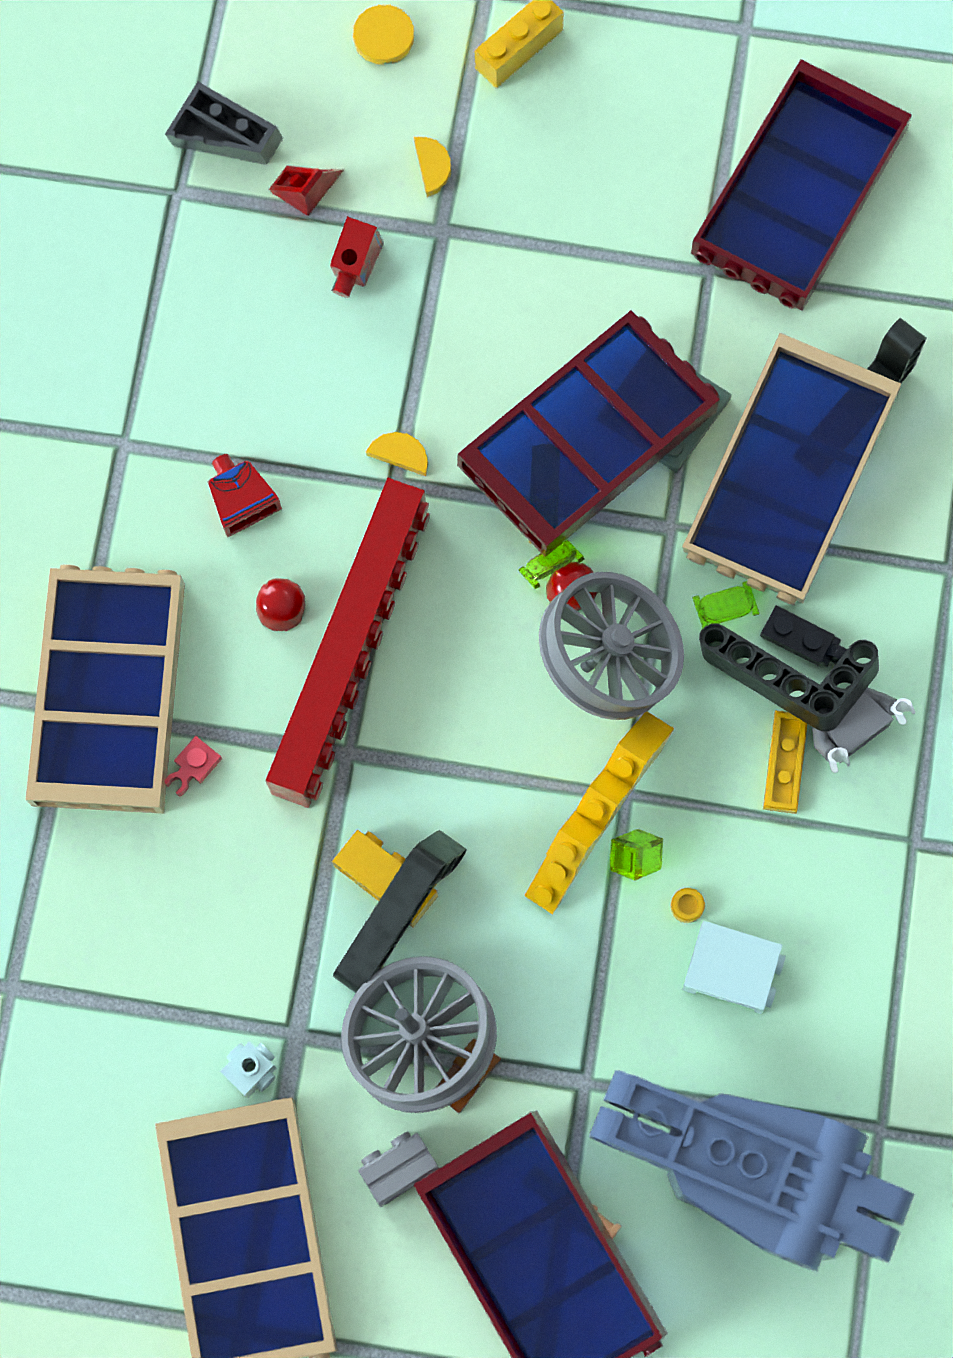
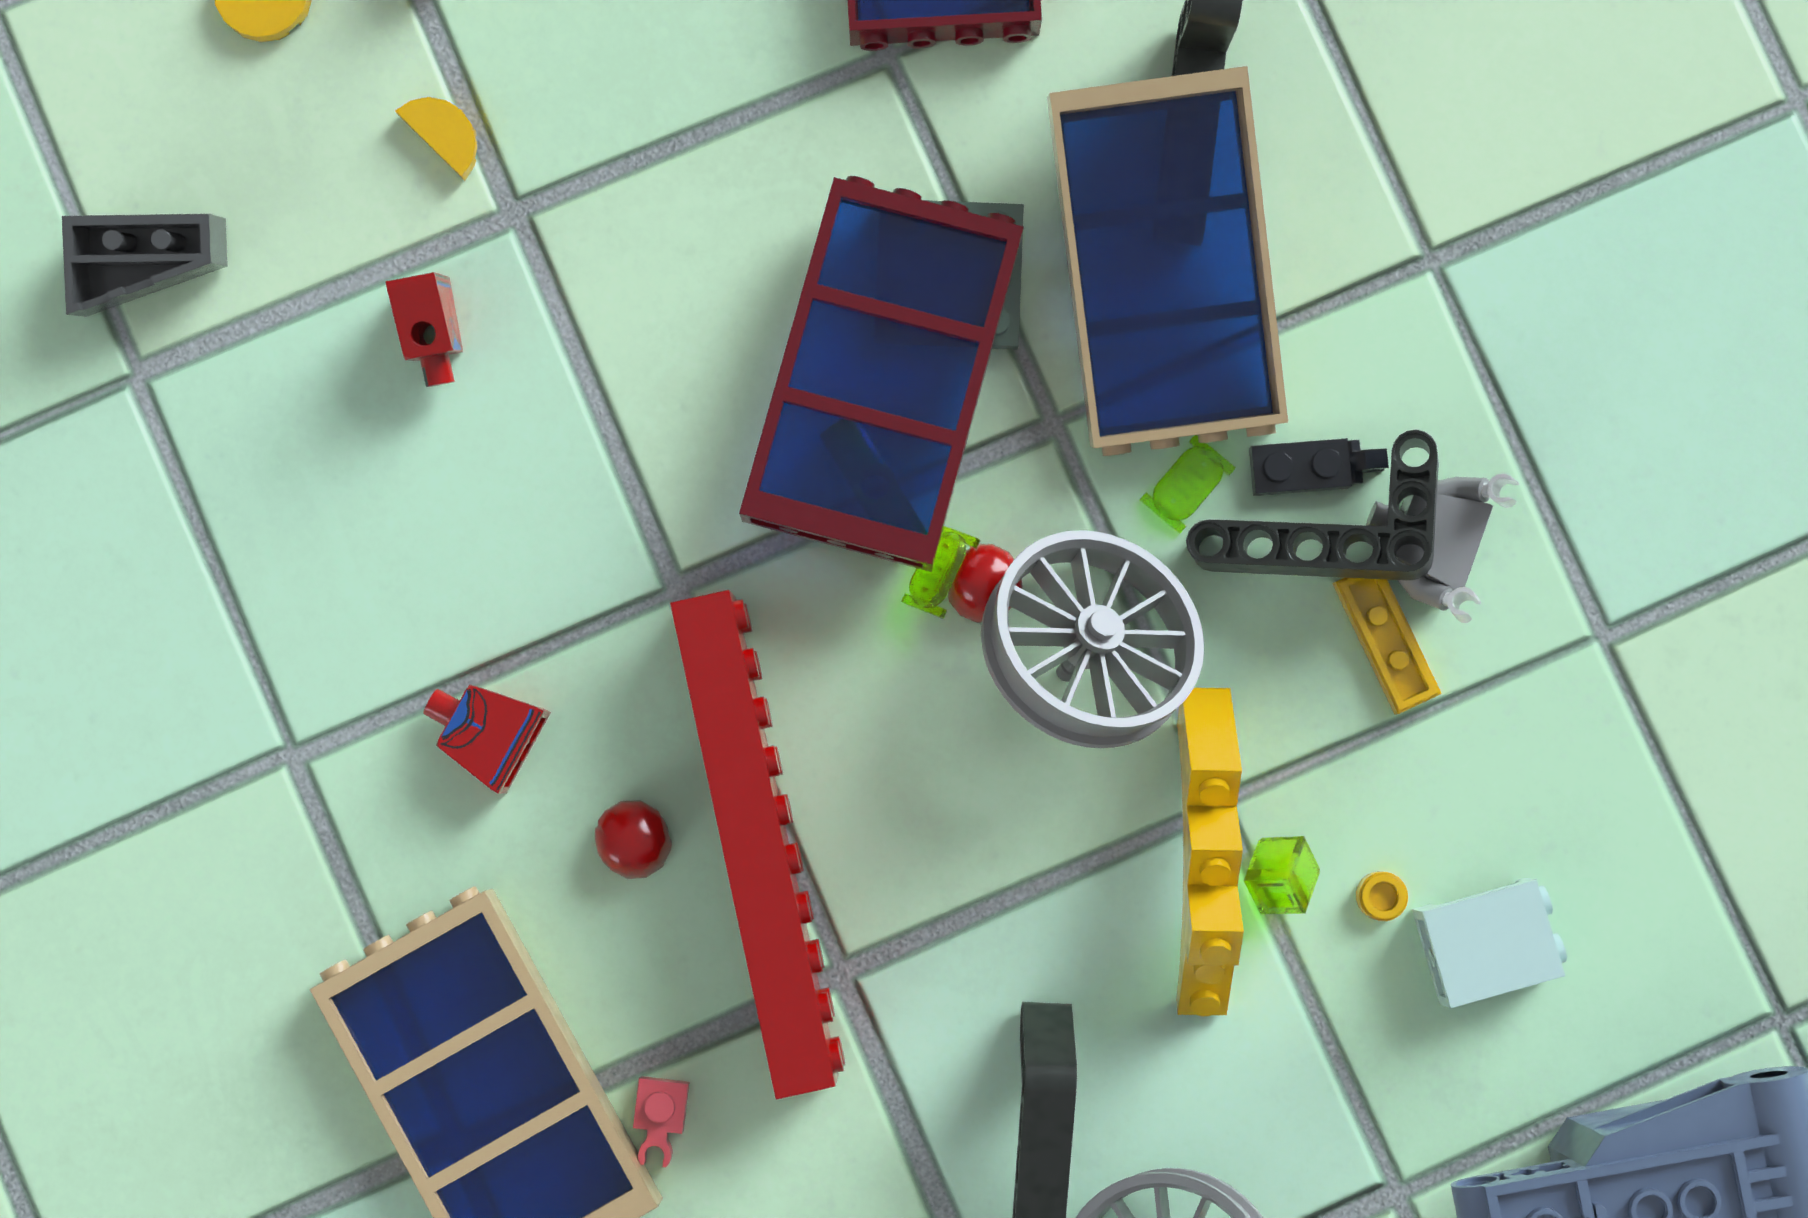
camera: 35 degrees left, 10 degrees up
red slope [269,166,344,216] -> none
yellow brick [332,829,438,928] -> none
yellow tile [366,432,428,476] -> none

